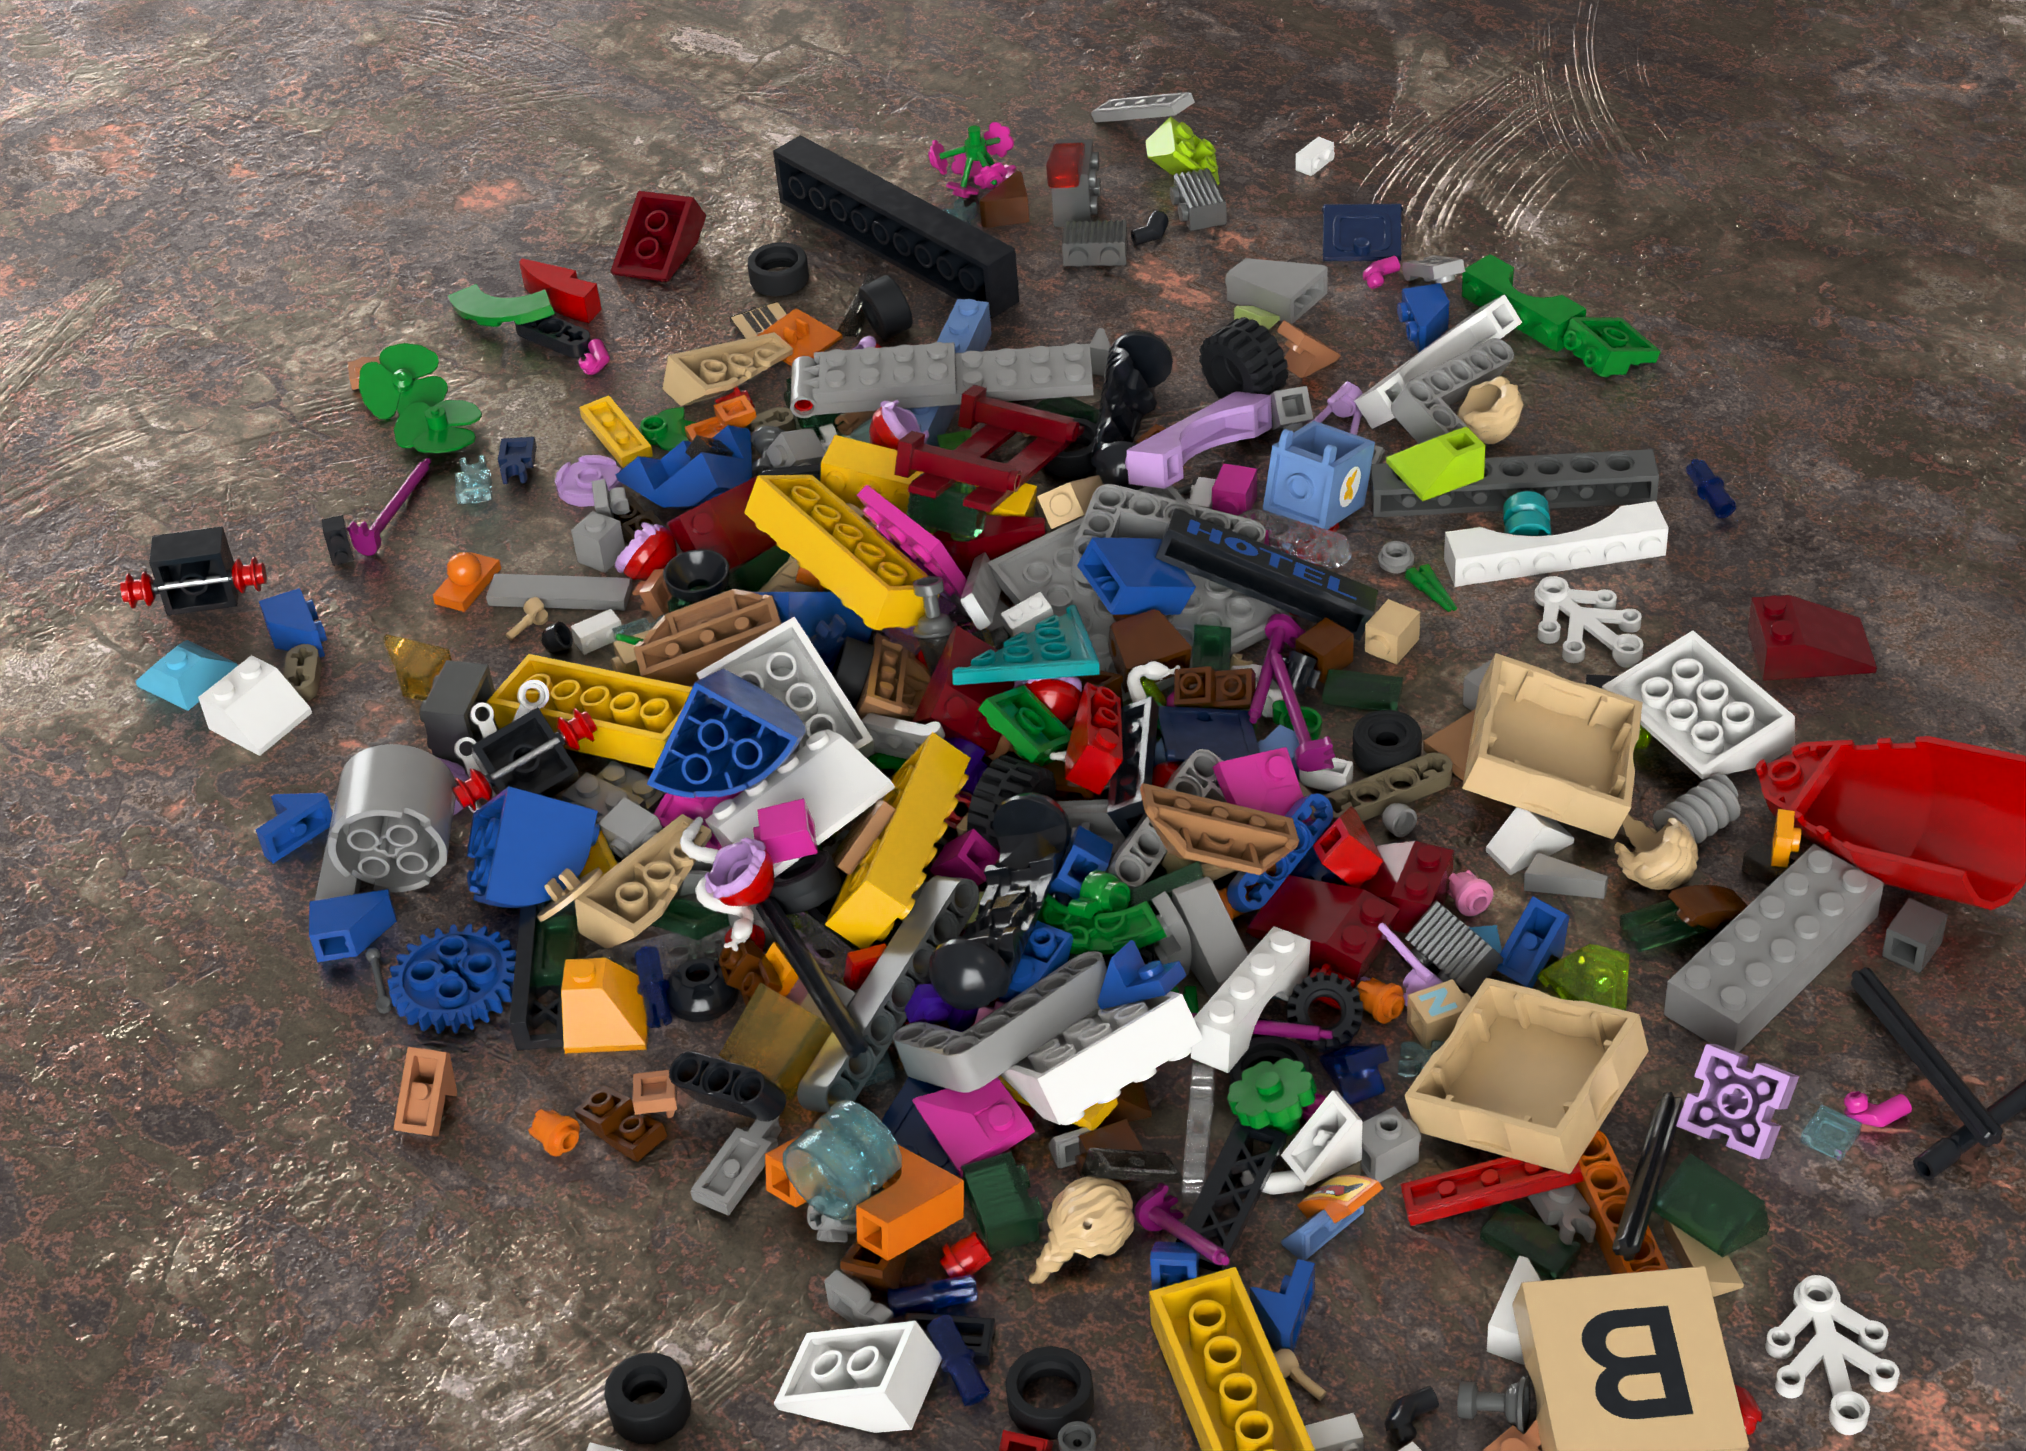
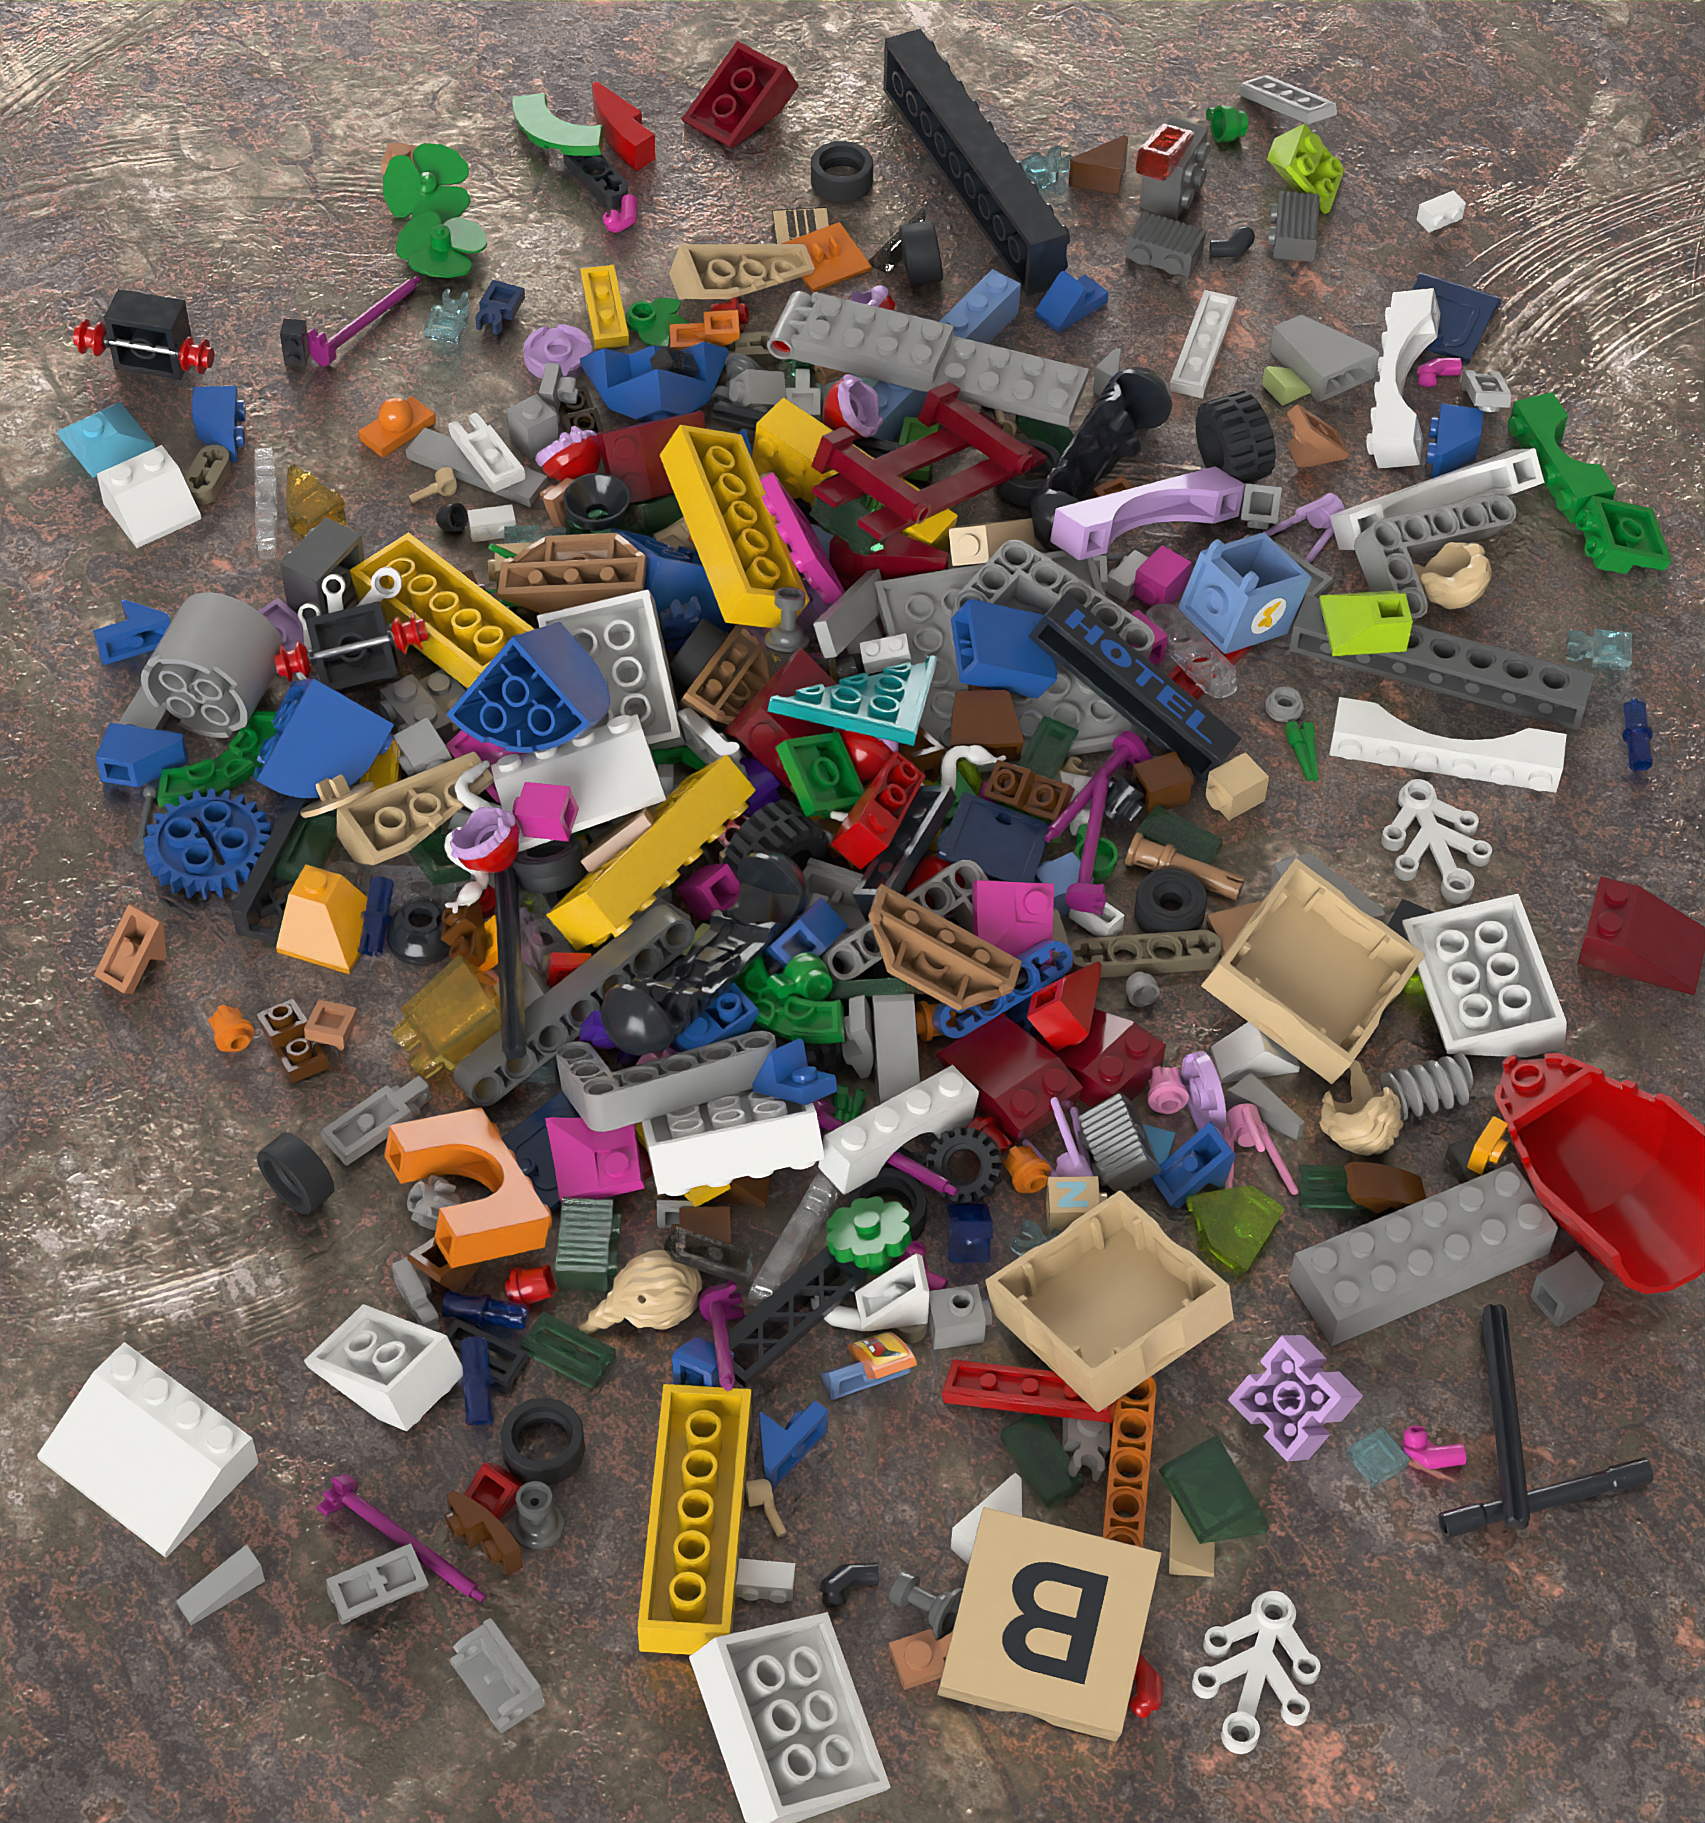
camera: 15 degrees right, 10 degrees up
black tyre [604,1352,691,1444] -> none
black beam [669,1051,787,1122] -> none
clear light blue wheel [783,1100,902,1220] -> none
dark pink plant [928,122,1016,199] -> none
teal wheel [1502,491,1552,536] -> none
black axle [1612,1092,1684,1261] -> none
none -> green tile [157,711,277,807]
none -> clear beam [255,447,278,560]
none -> black tyre [257,1133,335,1214]
none -> white hinge [448,413,525,492]
none -> clear green tile [520,1312,616,1389]
none -> blue slope [1035,271,1109,333]
none -> medium nougat pin [1125,832,1245,901]
none -> white tile [1170,290,1238,399]
none -> lavender tile [1180,1051,1226,1135]
none -> green piece [1206,105,1248,143]
none -> bright pink plant [1223,1103,1298,1195]
none -> white arch [1367,288,1440,469]
none -> clear light blue plate [1565,629,1632,671]

